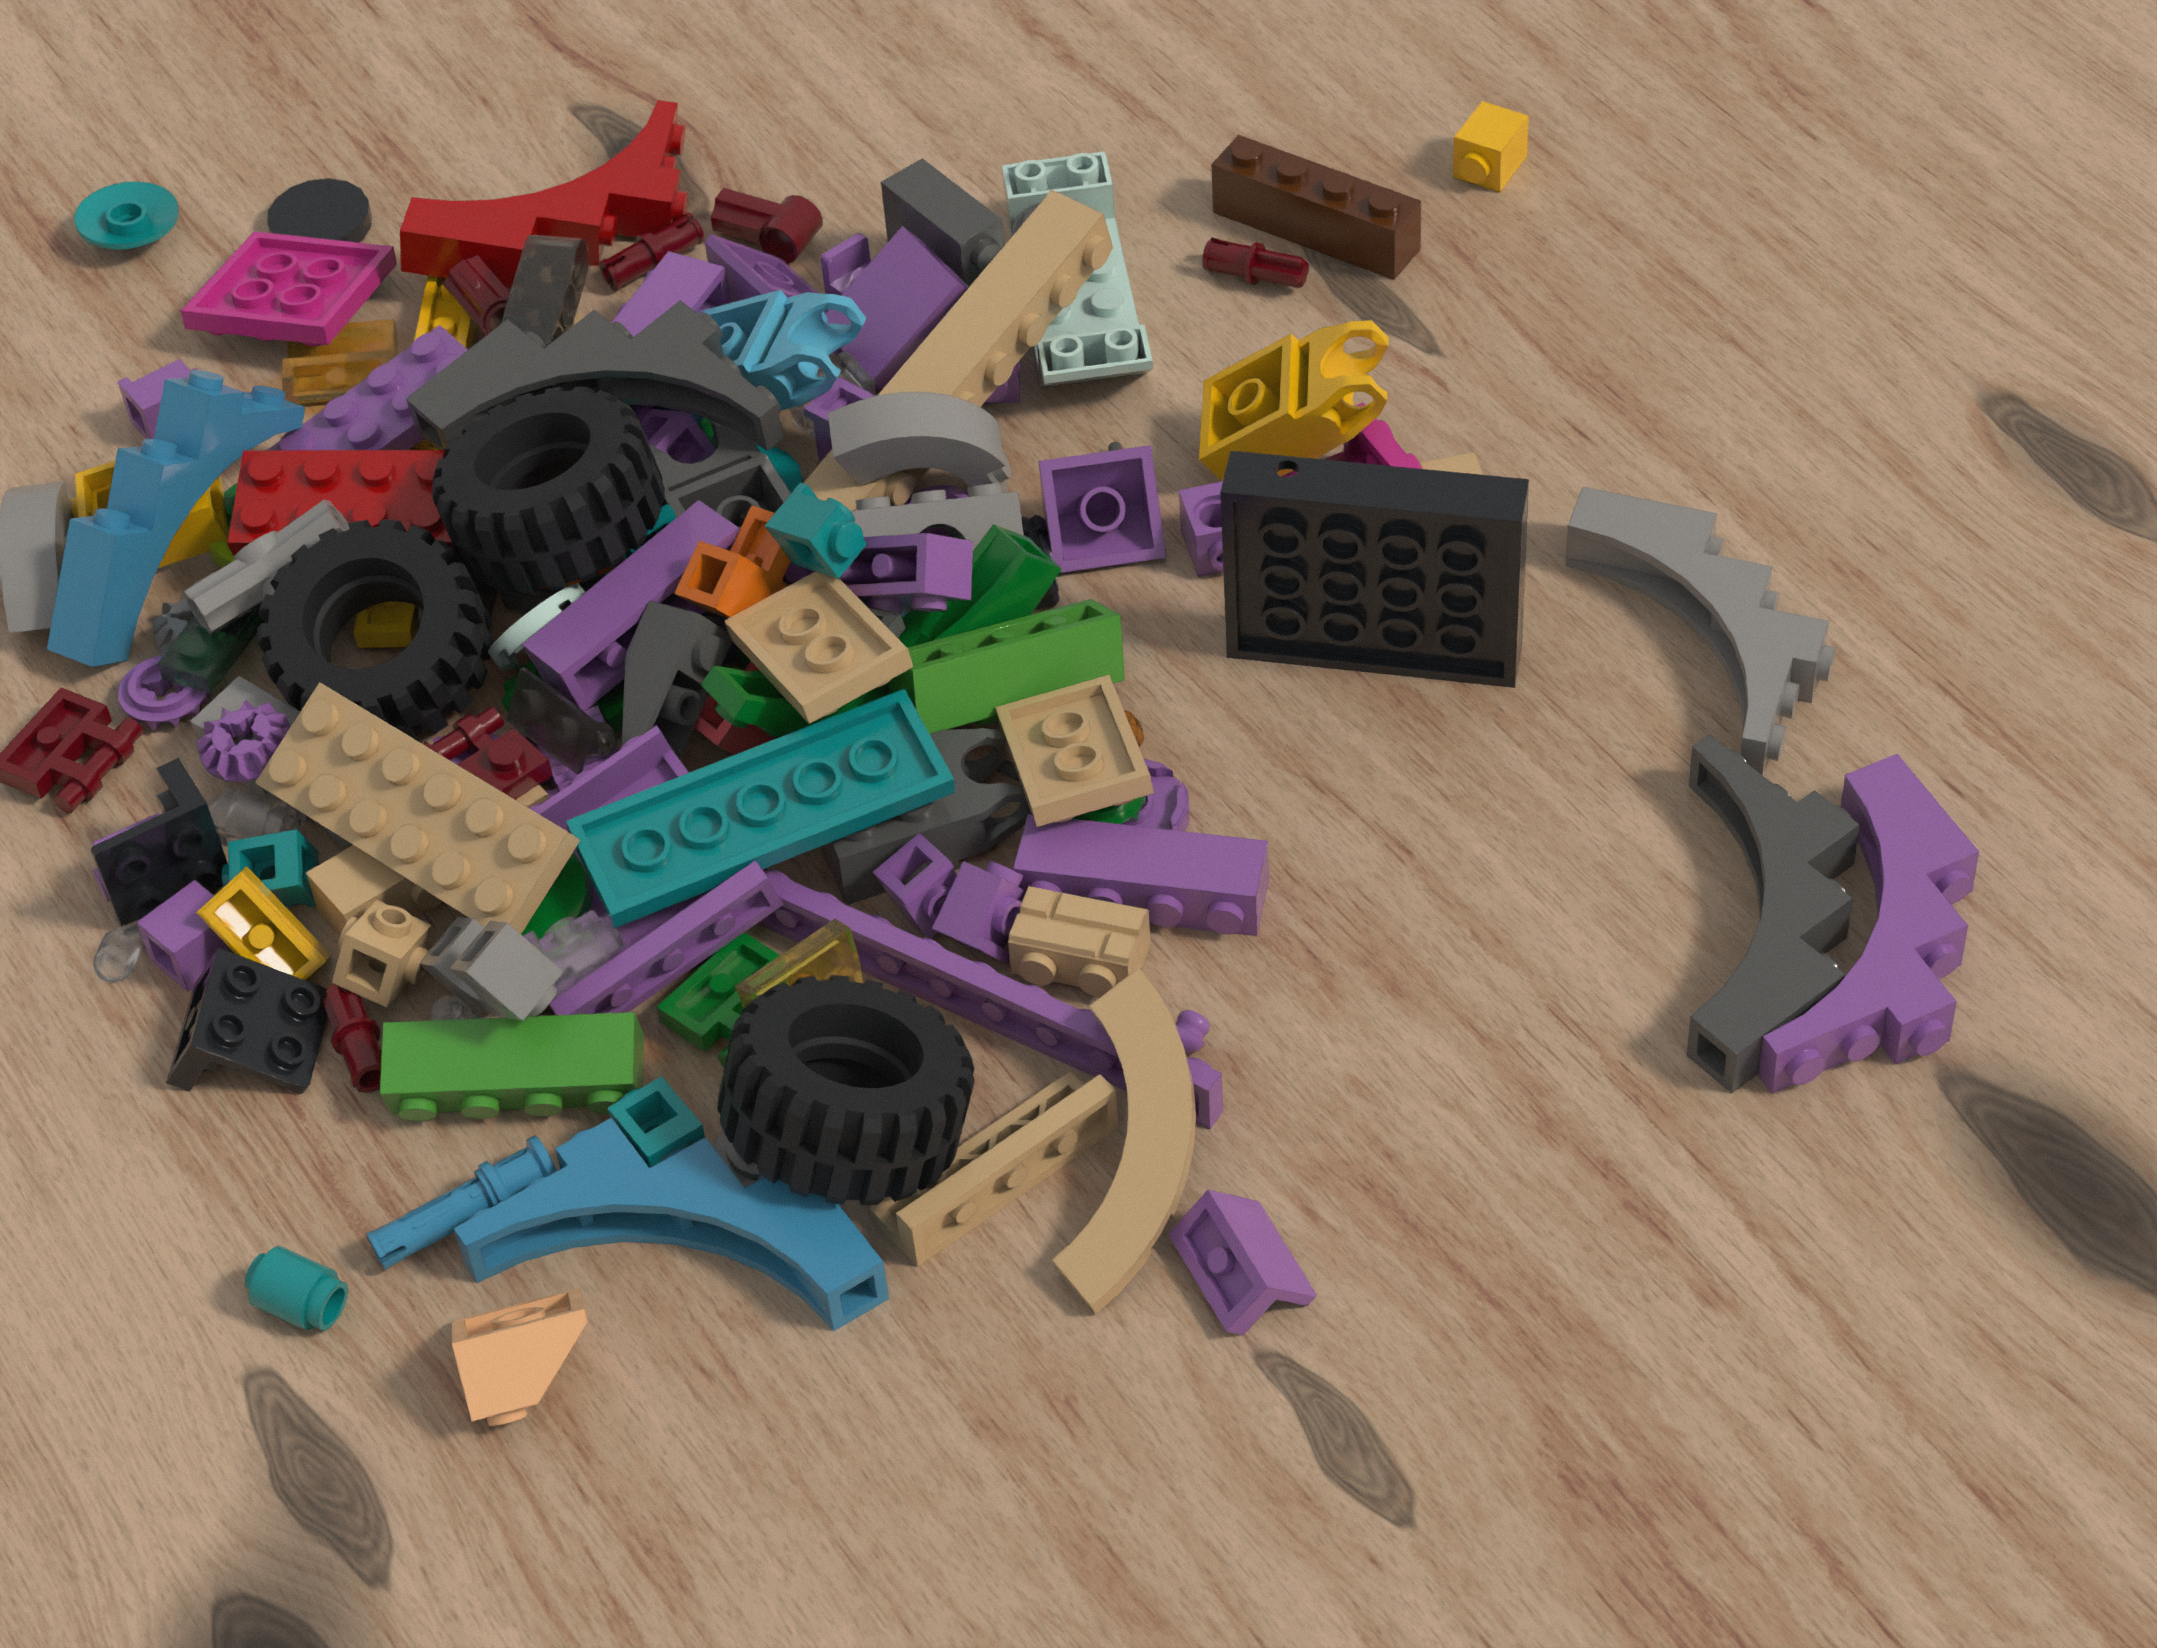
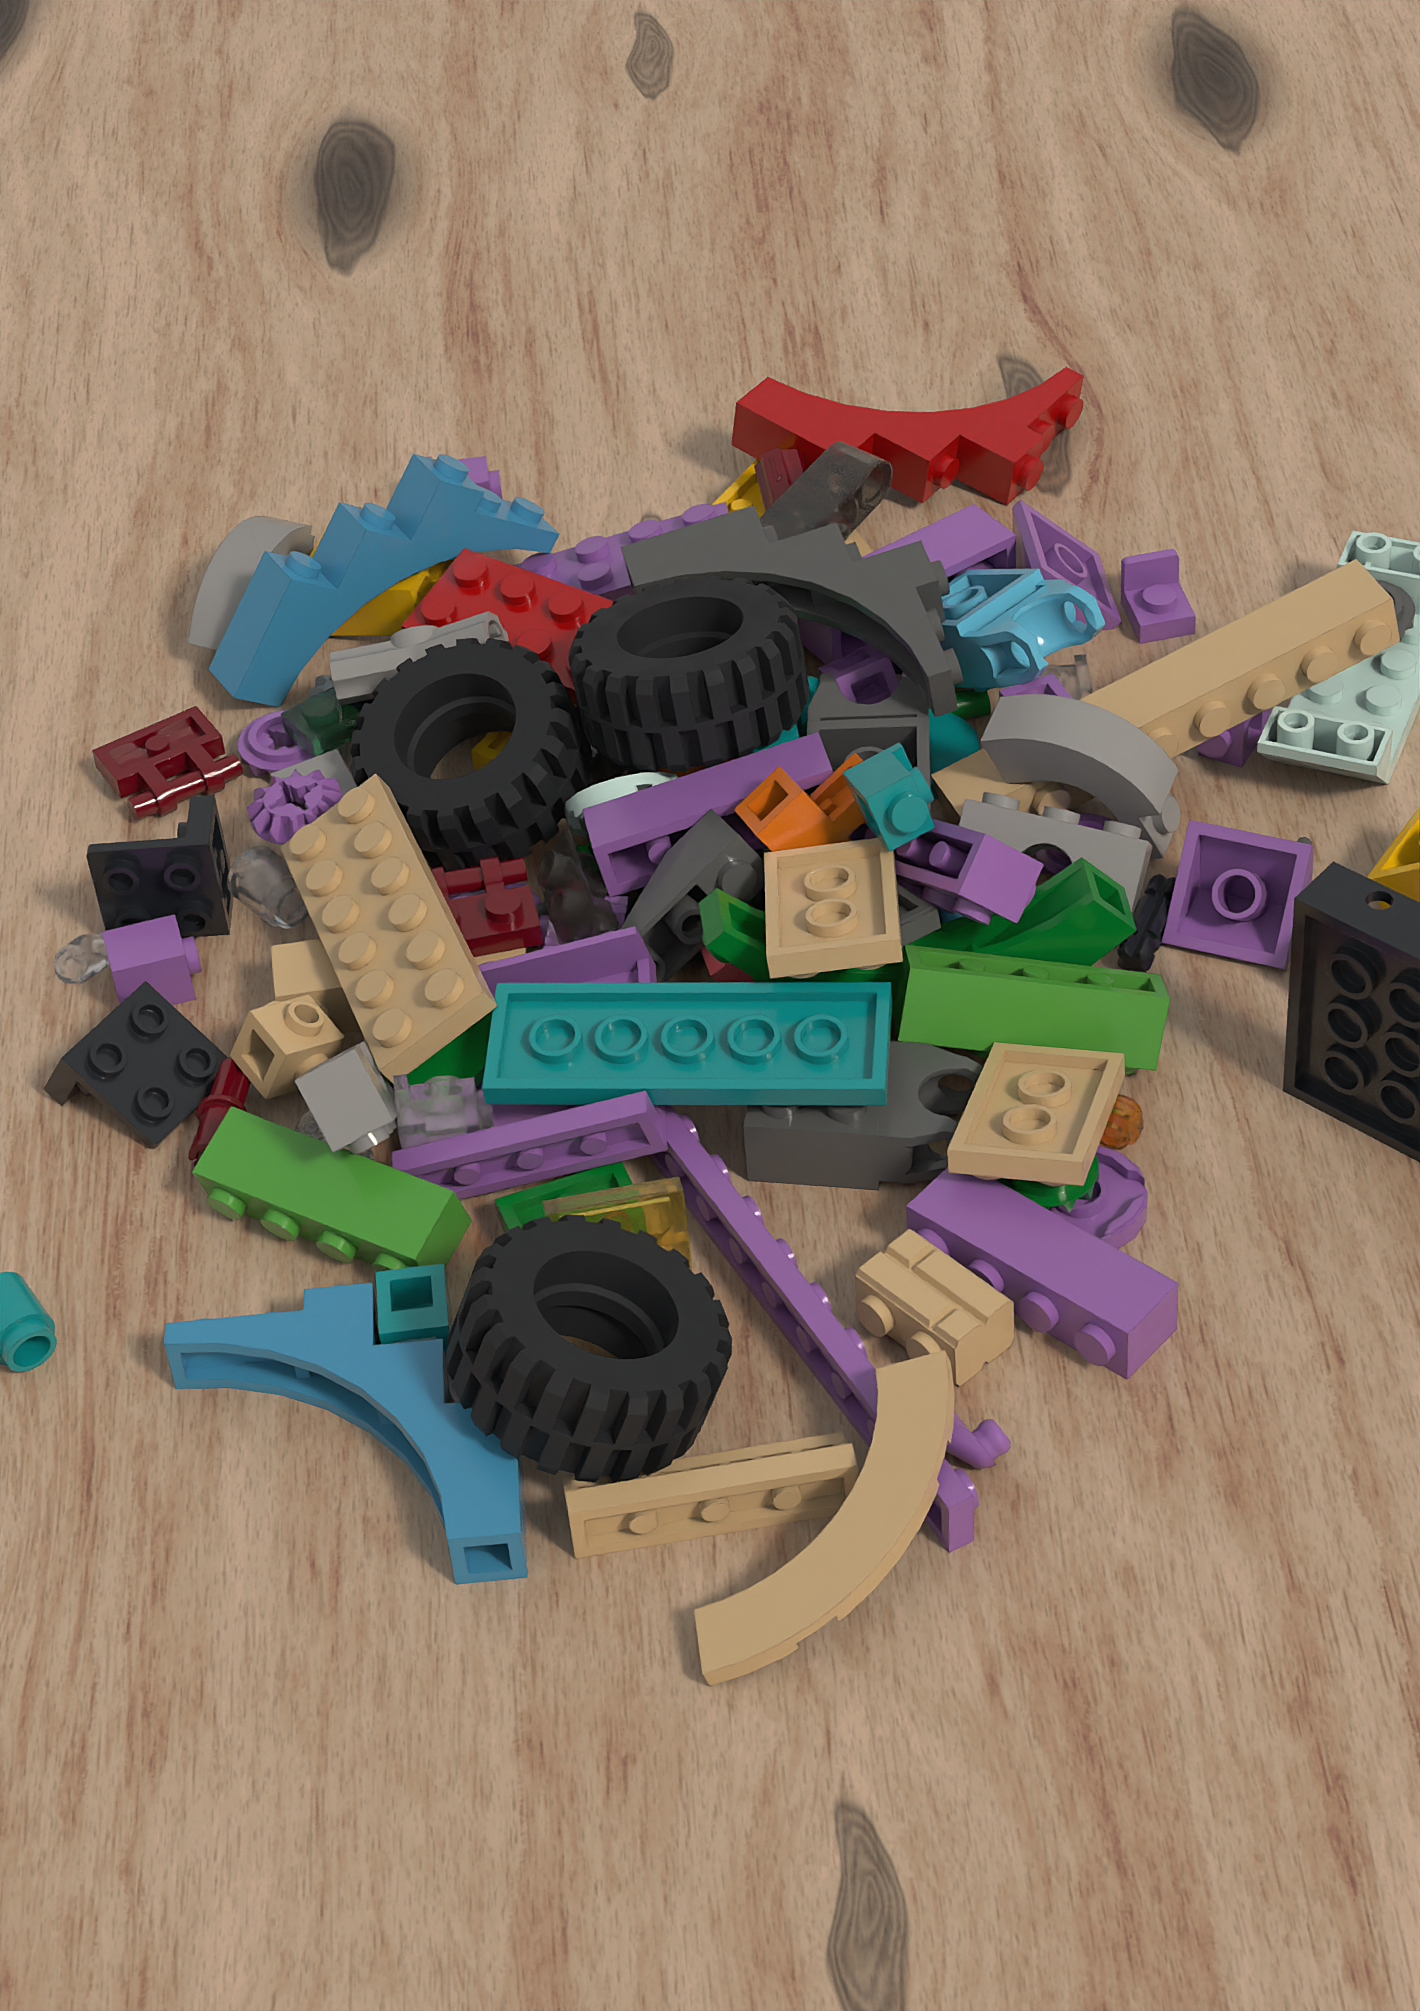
camera: 30 degrees right, 5 degrees down
teal dish [74,181,179,249] -> none
dark pink plate [181,231,397,347] -> none
yellow slope [196,867,330,980] -> none
teal brick [222,829,319,907] -> none
black tile [267,178,372,243] -> none
clear yellow slope [282,319,398,407] -> none
dark azure pin [366,1135,557,1270] -> none
light nougat slope [452,1287,588,1426] -> none
dark red pin [599,212,705,291] -> none
dark red piece [710,188,823,264] -> none
medium lavender brick [825,226,969,396] -> none
medium lavender brick [873,833,957,939] -> none
dark grey brick [881,158,1004,287] -> none
medium lavender brick [932,860,1026,964] -> none
medium lavender panel [1168,1190,1317,1335] -> none

